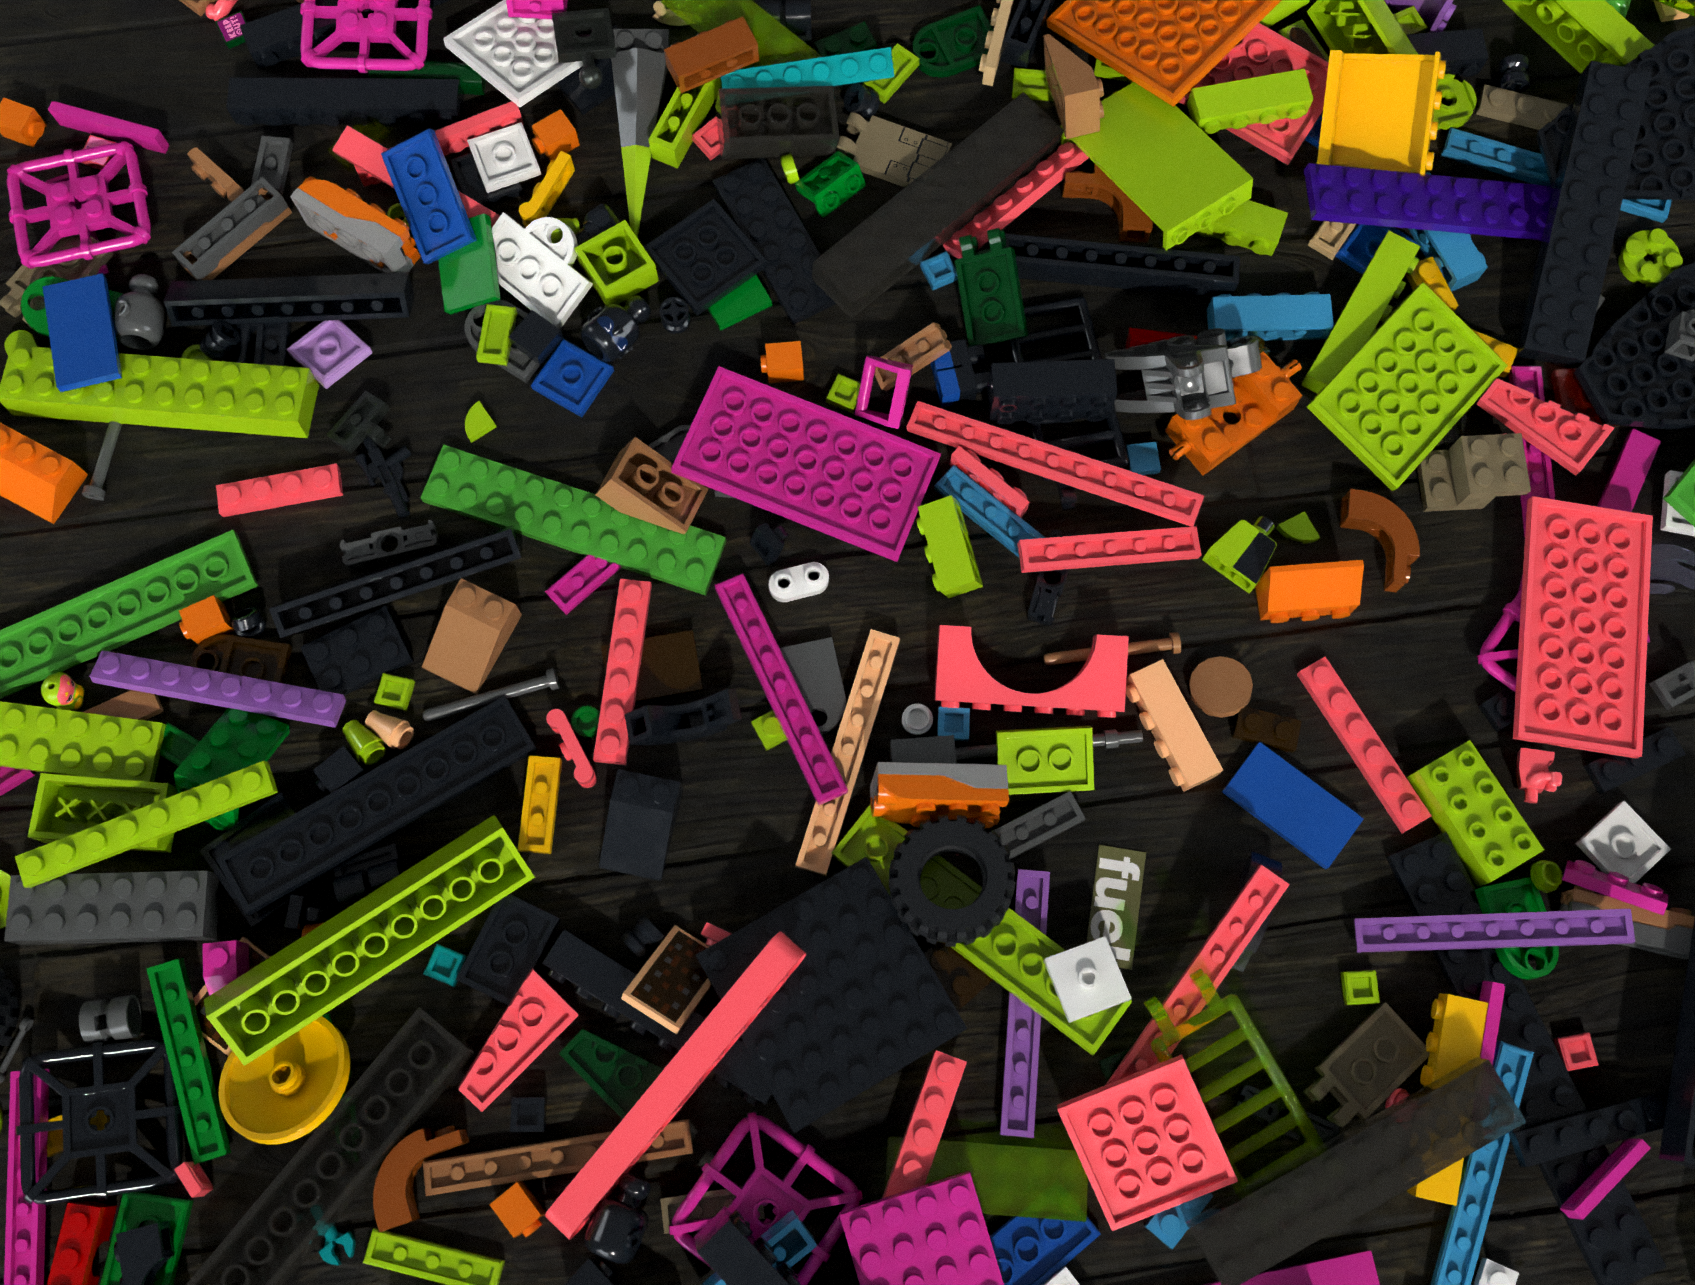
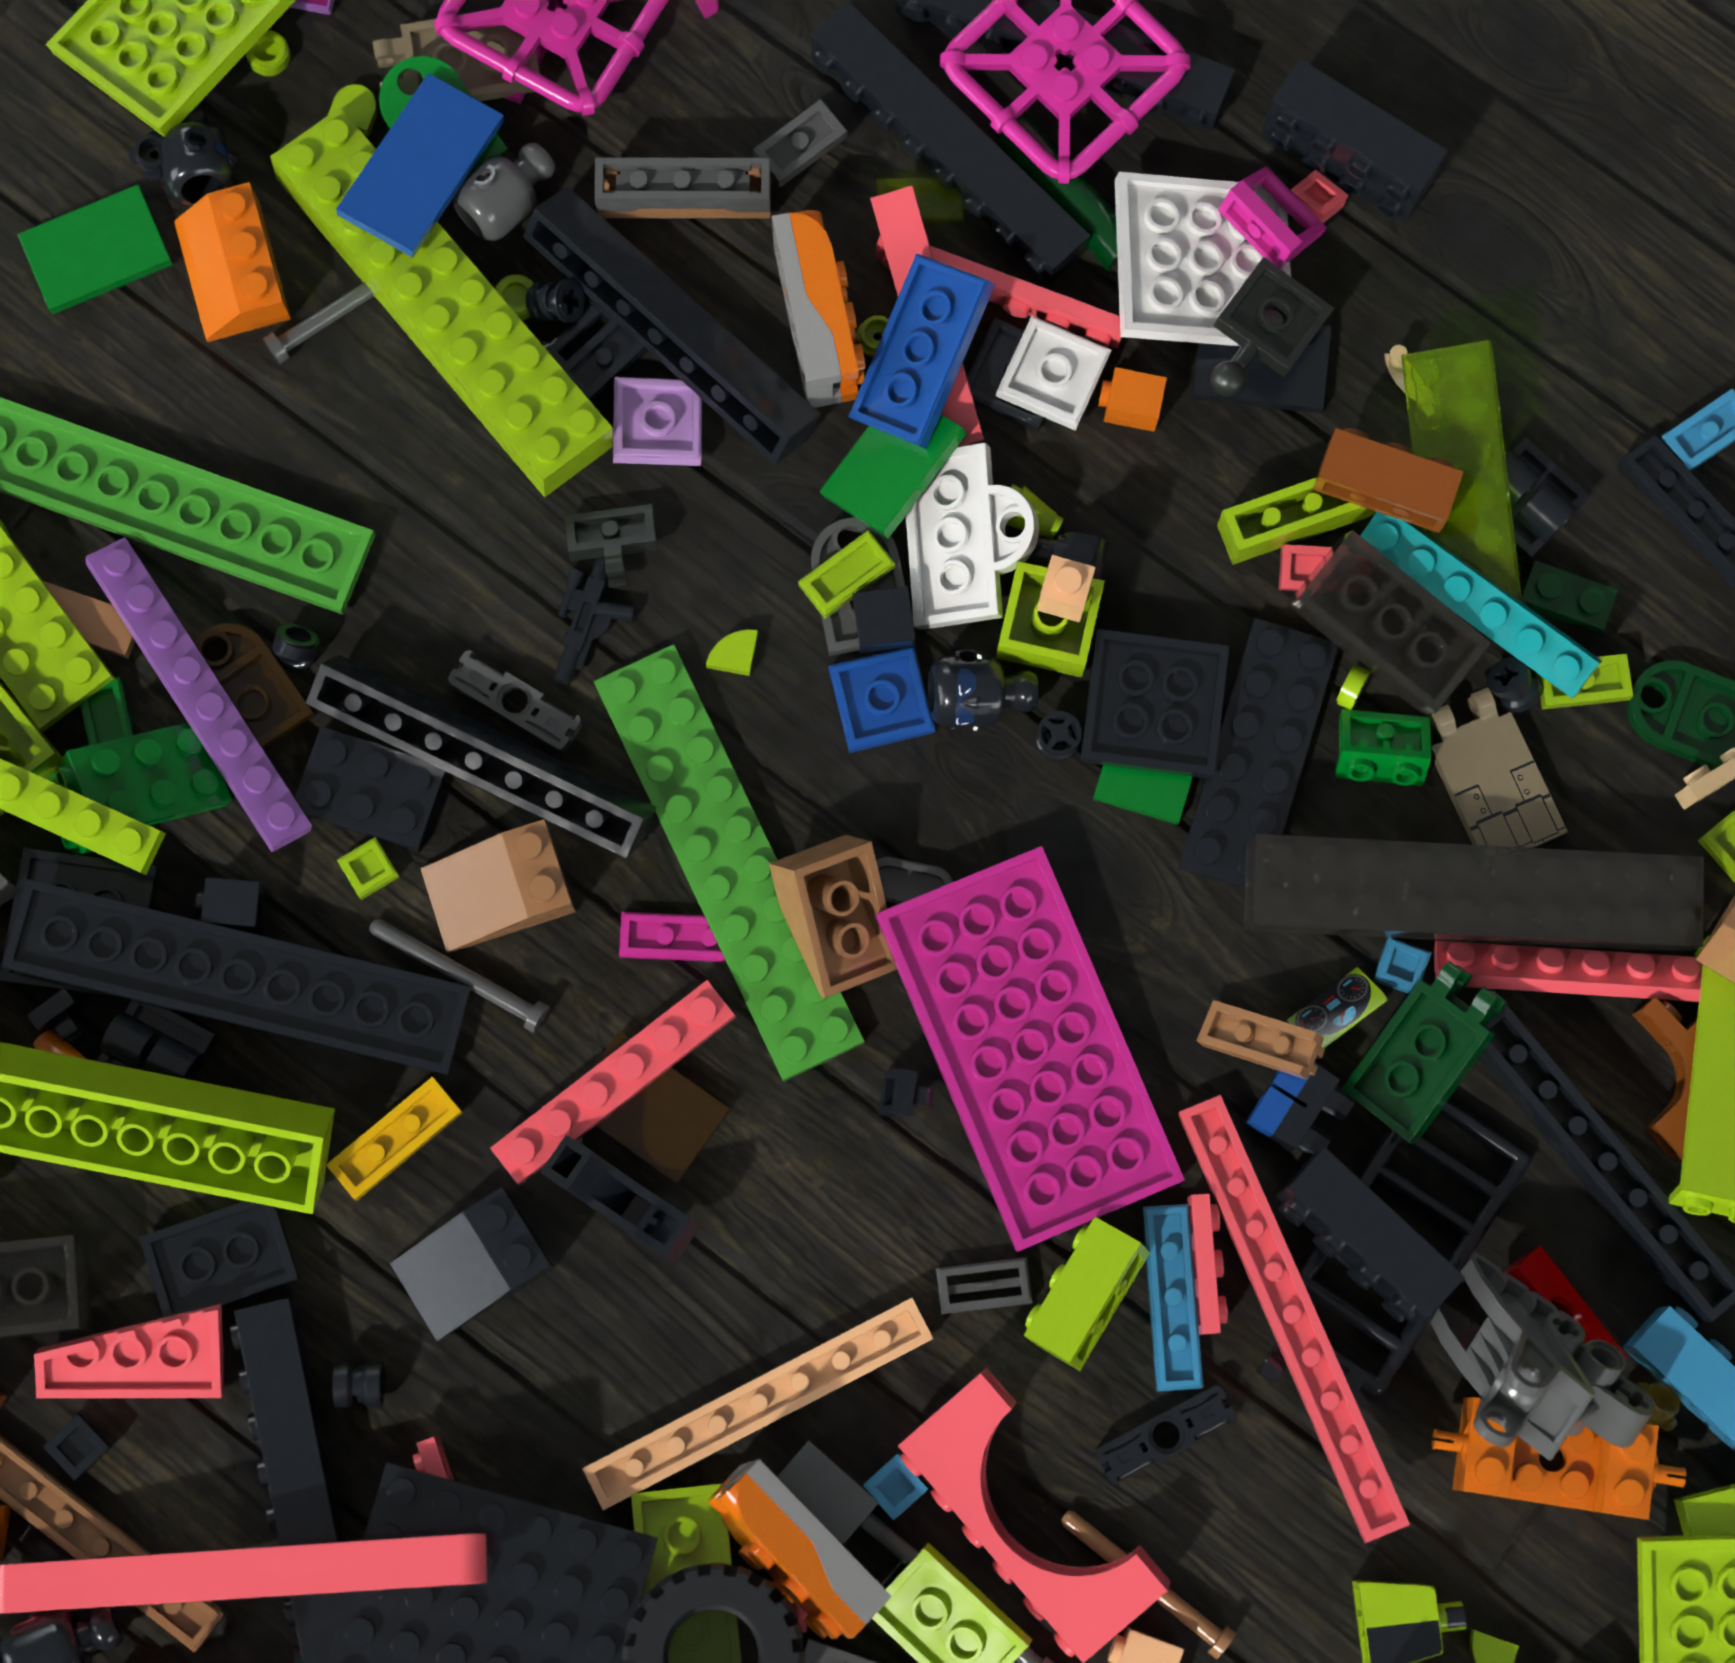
camera: 45 degrees right, 5 degrees up
animal [41,672,84,711] -> none
orange brick [179,595,234,645] -> none
medium nougat hinge [187,147,244,202] -> none
coral plate [216,463,343,517] -> none
lime cone [342,720,386,766] -> none
light nougat cone [365,710,414,749] -> none
teal tile [423,944,467,987] -> none
yellow plate [519,151,575,228] -> none
coral plate [546,709,597,788] -> none
dark green wing [559,1029,664,1119] -> none
green tile [571,706,600,739] -> none
dark grey plate [611,29,670,238] -> none
tile [621,925,712,1034] -> none
dark pink tile [715,573,848,806] -> none
lime plate [751,710,787,751] -> none
orange brick [760,341,804,383] -> none
white plate [769,562,829,602] -> none
dark grey tile [780,637,846,735] -> none
lime tile [826,374,860,414] -> none
dark pink tile [855,356,913,429] -> none
white plate [902,704,933,735] -> none
coral plate [1017,526,1202,573] -> none
dark azure tile [1126,442,1161,475] -> none
none -> dark grey tile [936,1257,1033,1315]
none -> light nougat brick [1037,555,1096,623]
none -> slope [1286,967,1389,1048]

